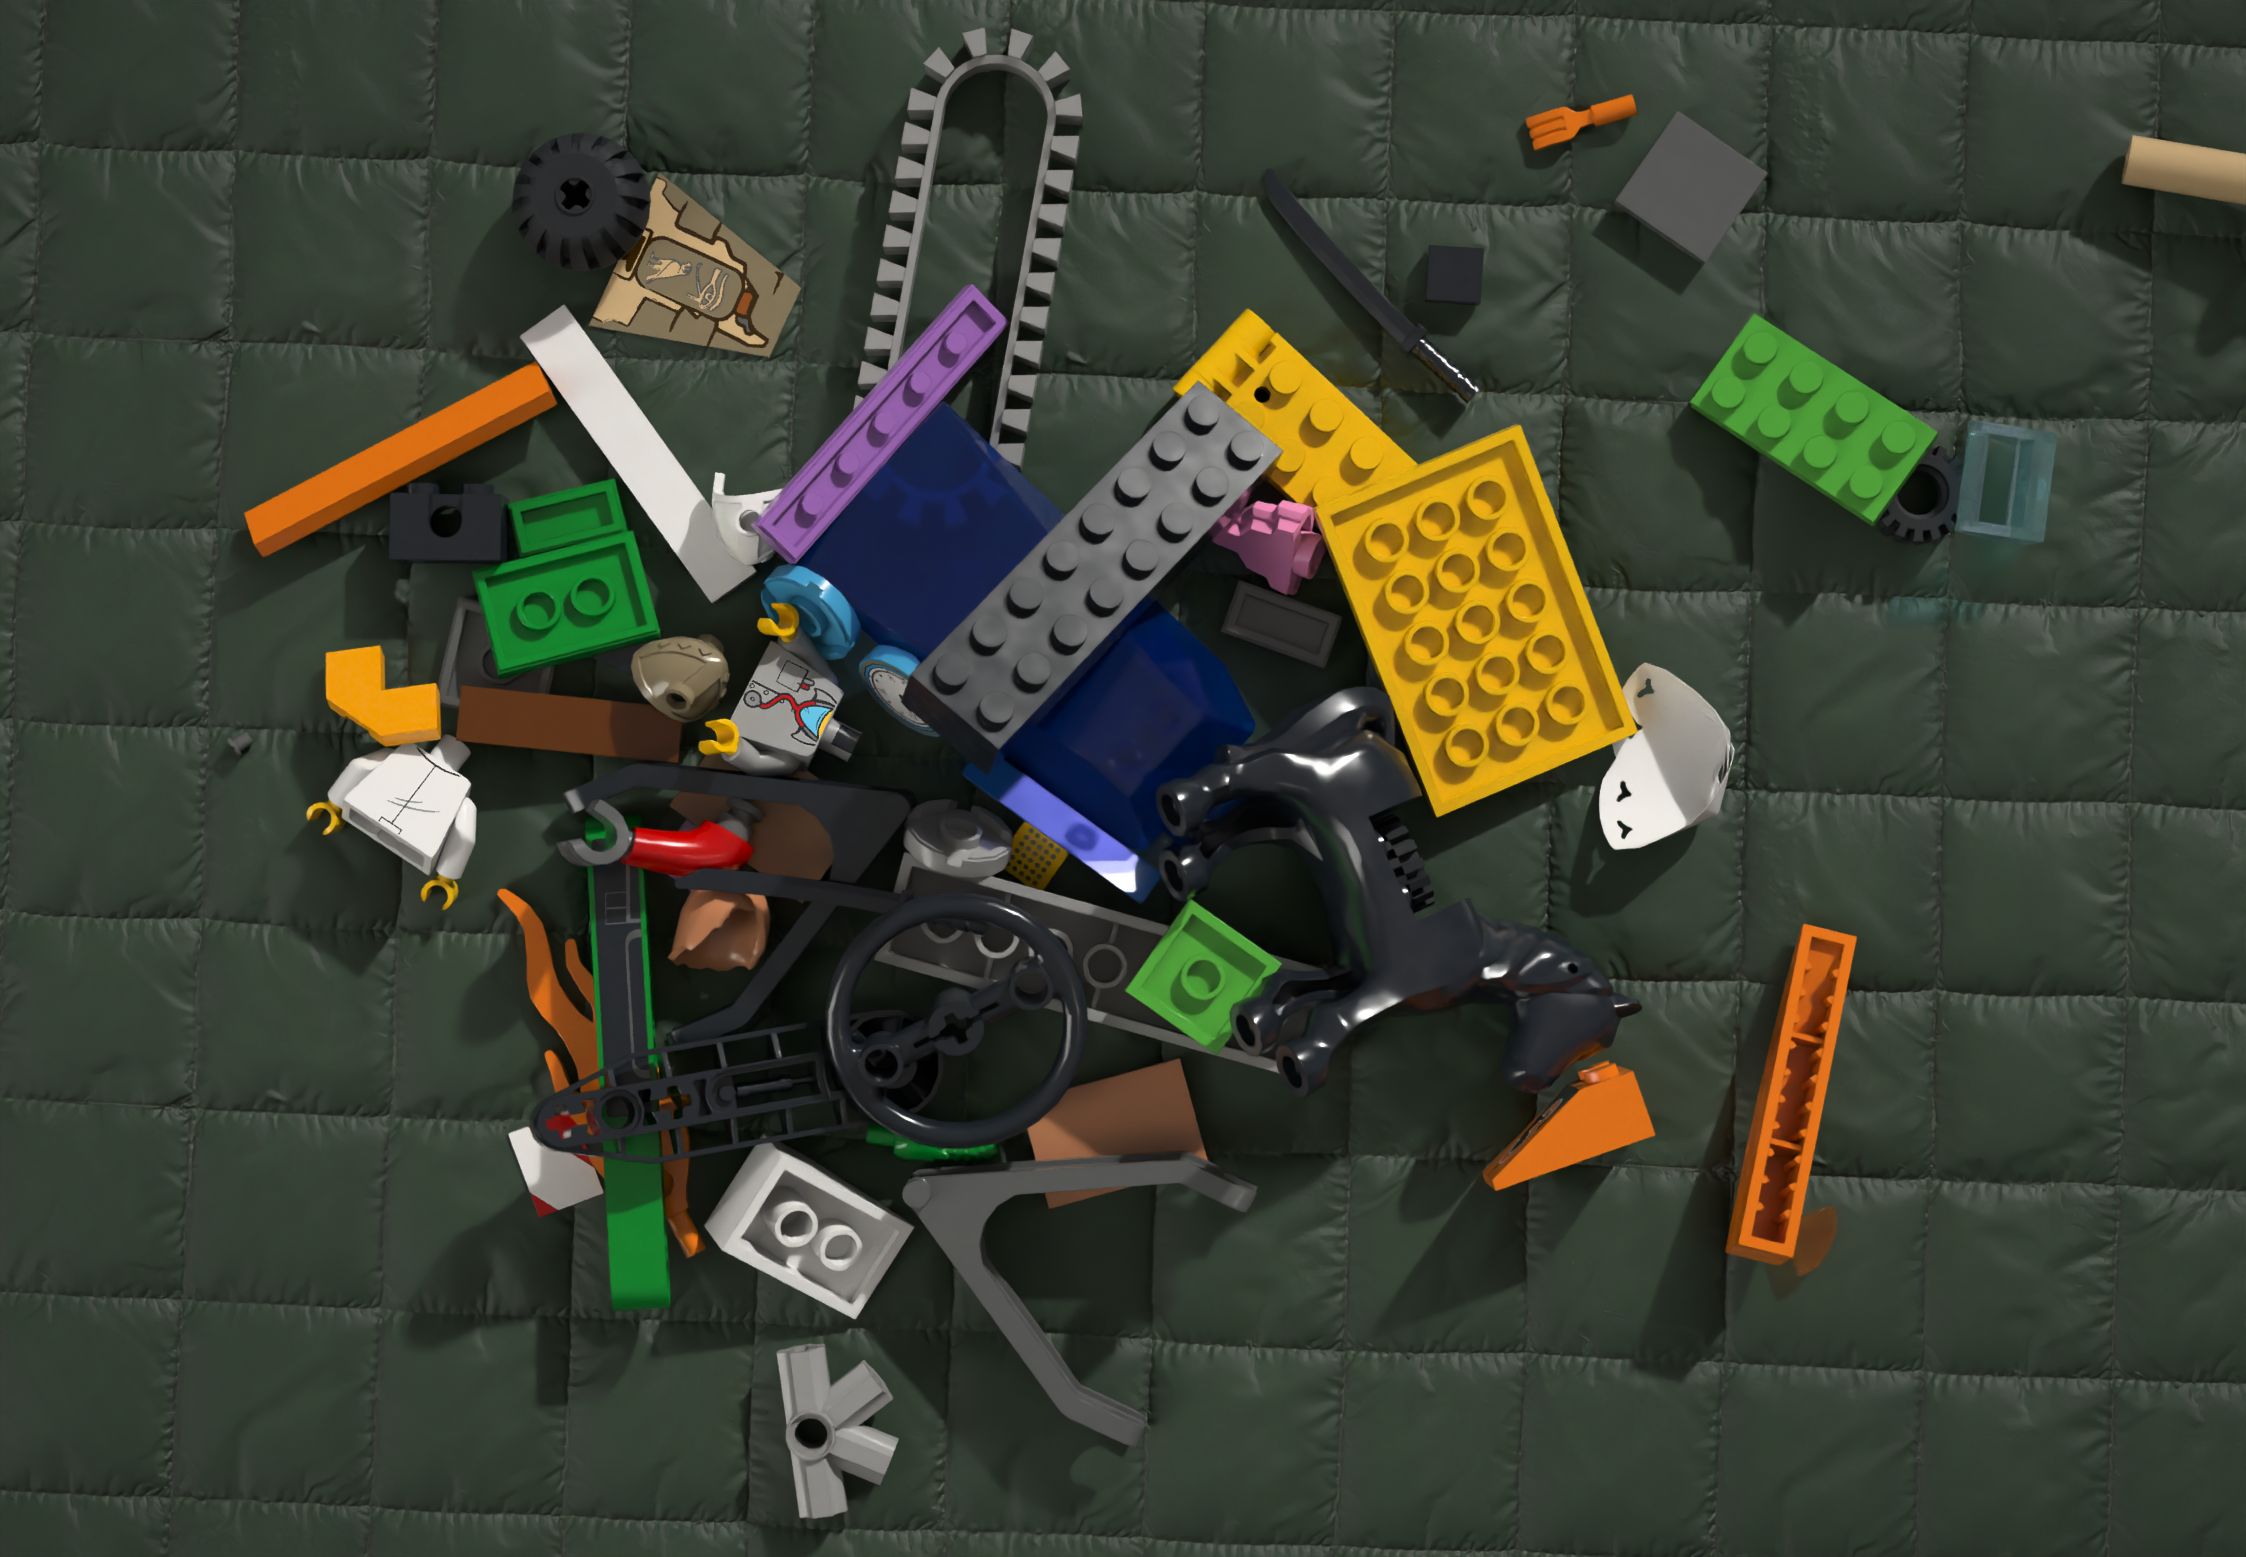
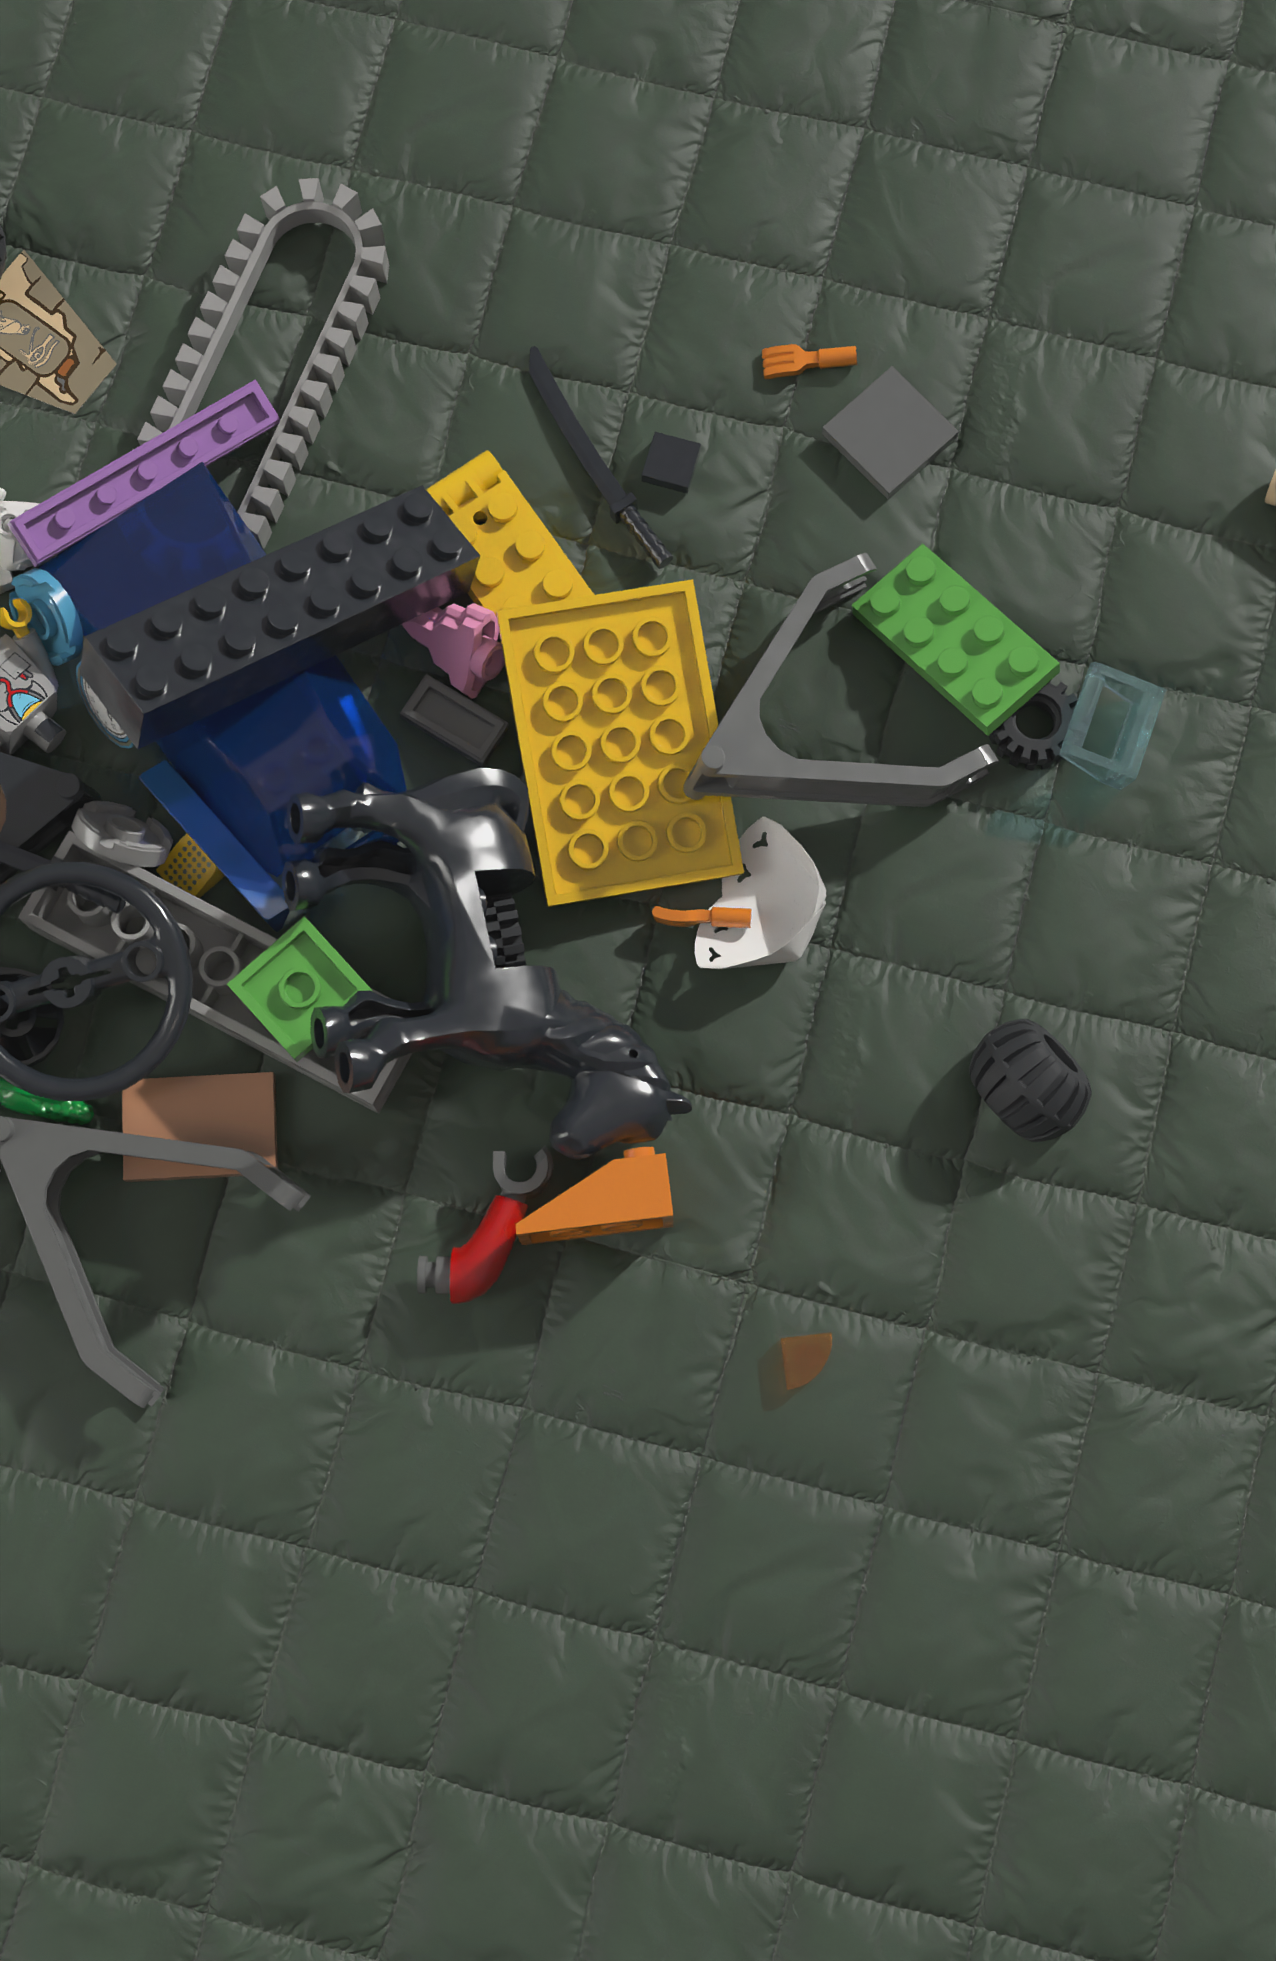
camera: 20 degrees right, 10 degrees down
orange slope [1725,923,1857,1266] -> none
none -> red piece [417,1145,554,1304]
none -> orange piece [652,906,752,928]
none -> dark grey piece [683,553,999,807]
none -> black wheel [969,1019,1092,1142]

